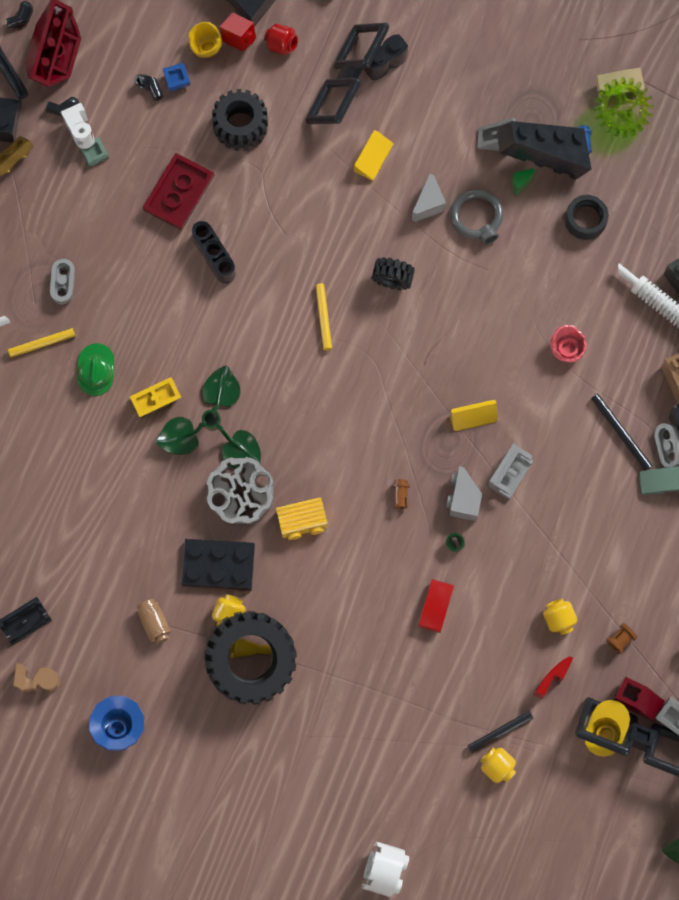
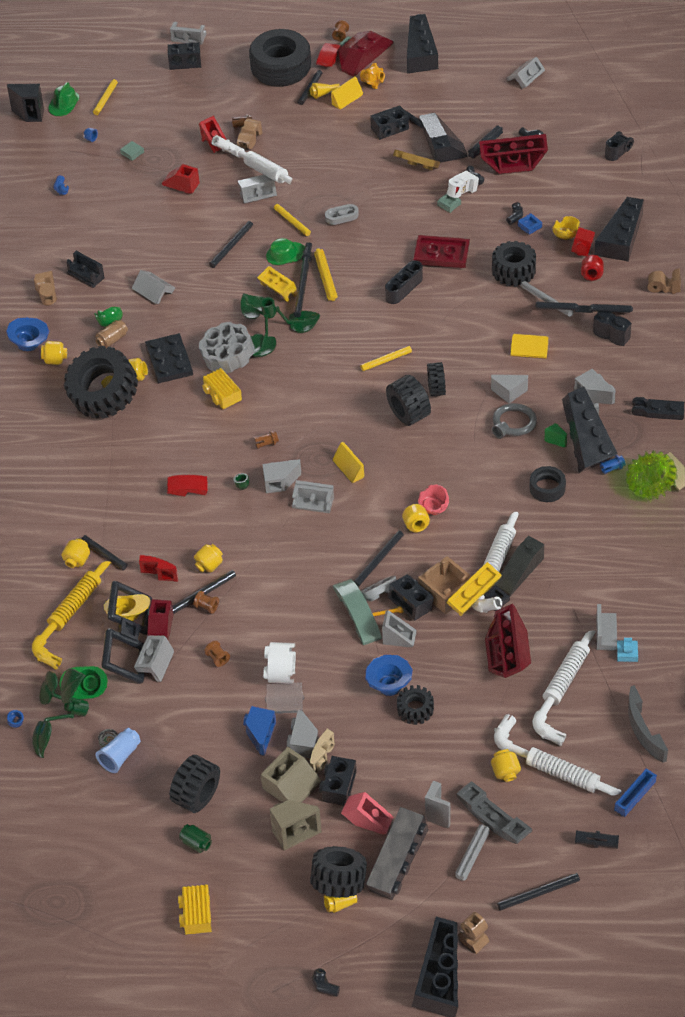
camera: 75 degrees right, 25 degrees down
none -> yellow piece [32,561,111,670]
none -> yellow head [41,341,67,365]
none -> green hair [94,307,123,327]
none -> light grey panel [132,270,175,304]
none -> black bar [172,570,236,614]
none -> black bar [209,221,253,268]
none -> black bar [294,242,313,318]
none -> yellow axle [314,248,338,301]
none -> black tyre [386,375,431,426]
none -> yellow head [402,504,430,532]
none -> light grey bar [521,281,573,317]
none -> light grey slope [574,369,616,404]
none -> black hinge [631,397,685,420]

